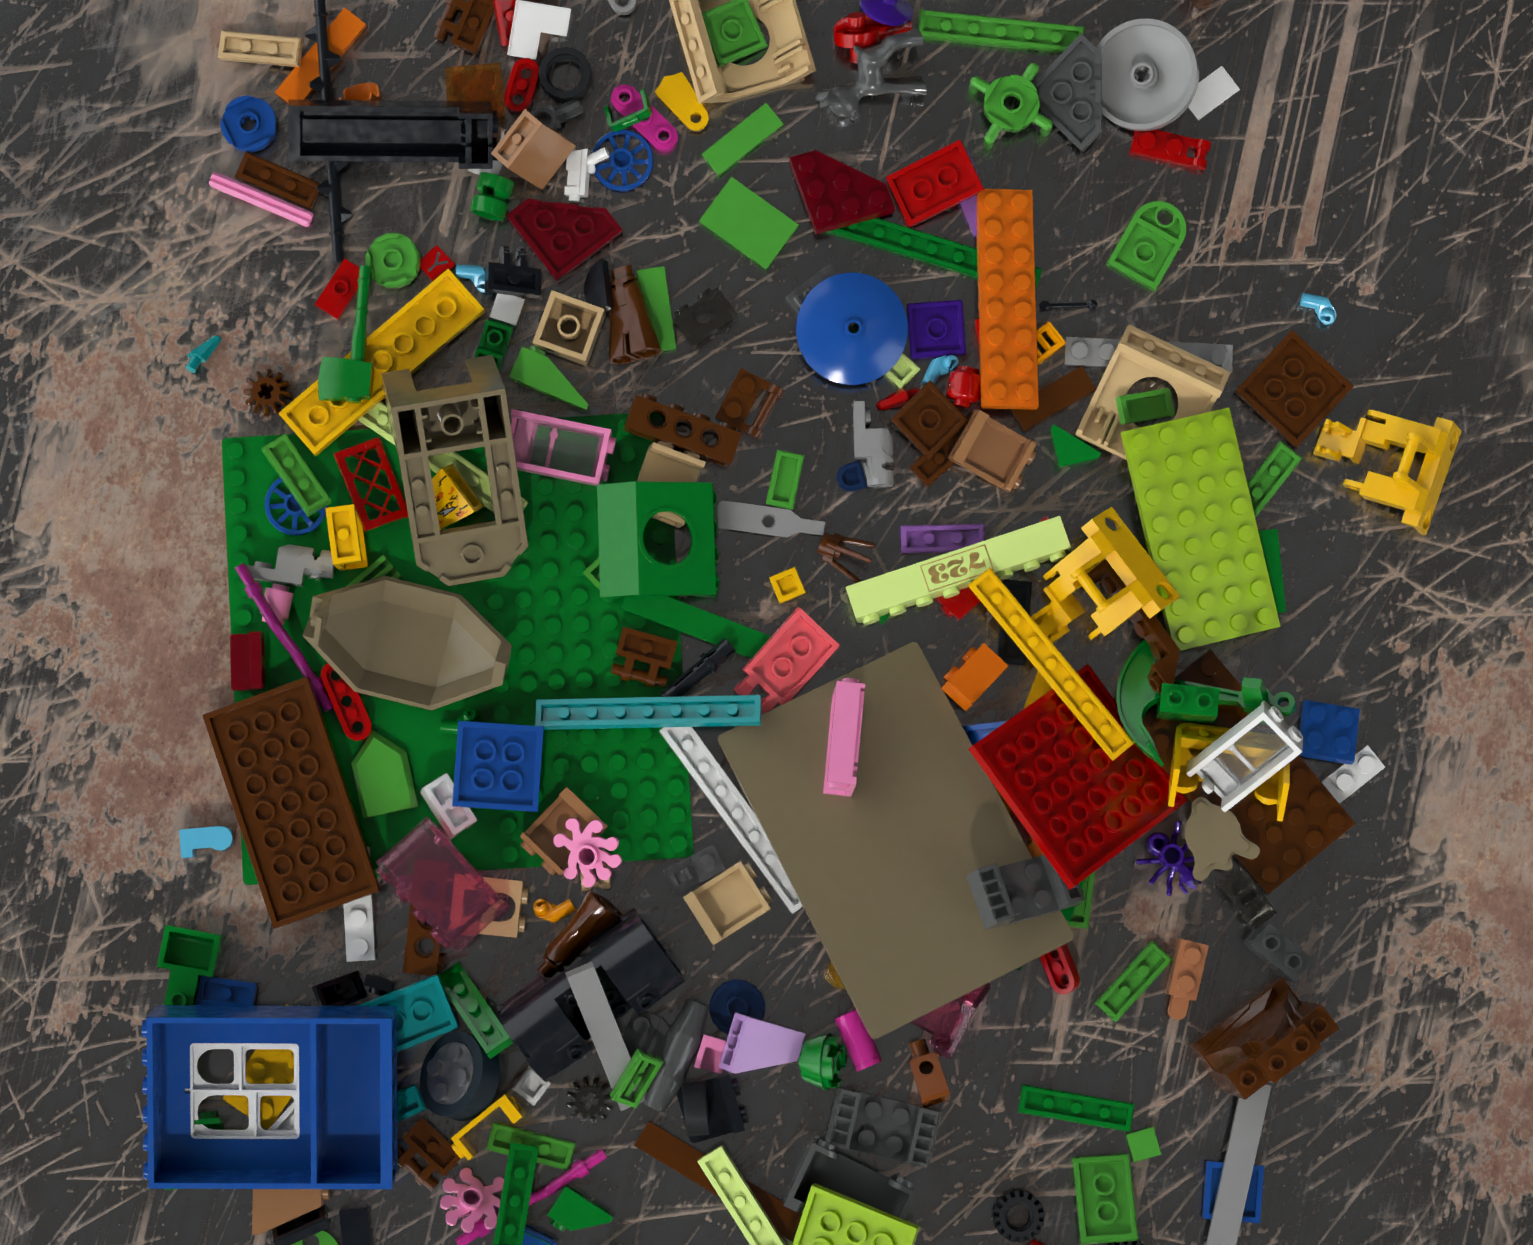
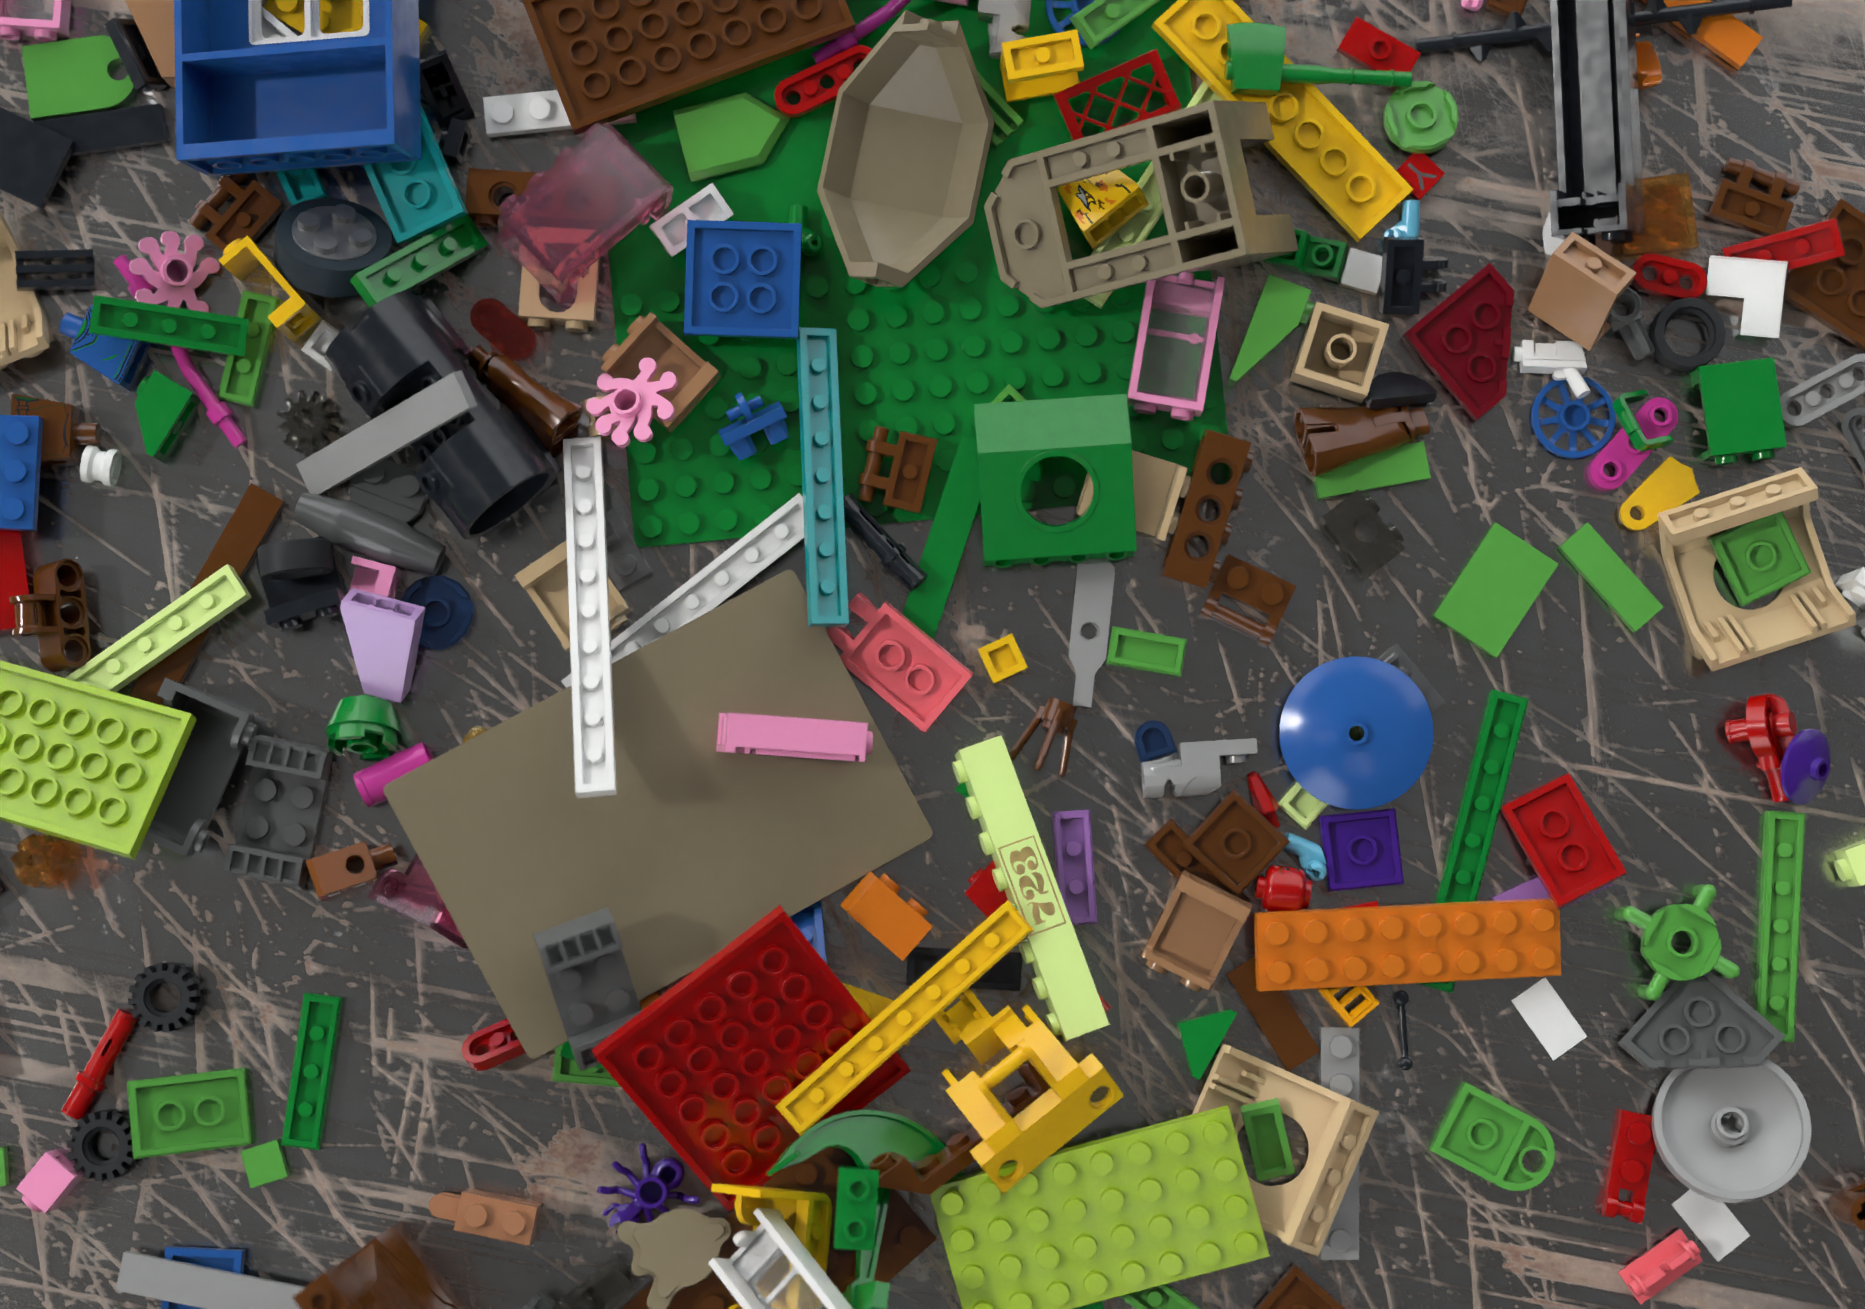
camera: 90 degrees right, 0 degrees up
green wheel [469,172,515,221] -> none
light orange arm [533,898,576,923] -> none
bright green tile [610,1048,664,1108] -> none
dark red plate [789,150,895,235] -> none
dark grey animal [815,28,926,121] -> none
bright green tile [1095,940,1173,1022] -> none
none -> clear red tile [470,298,537,362]
none -> white plate [563,436,617,798]
none -> blue hips [718,392,789,460]
none -> white sticker [1511,977,1587,1061]
none -> coral hinge [1618,1228,1703,1305]
none -> green panel [1690,357,1787,466]

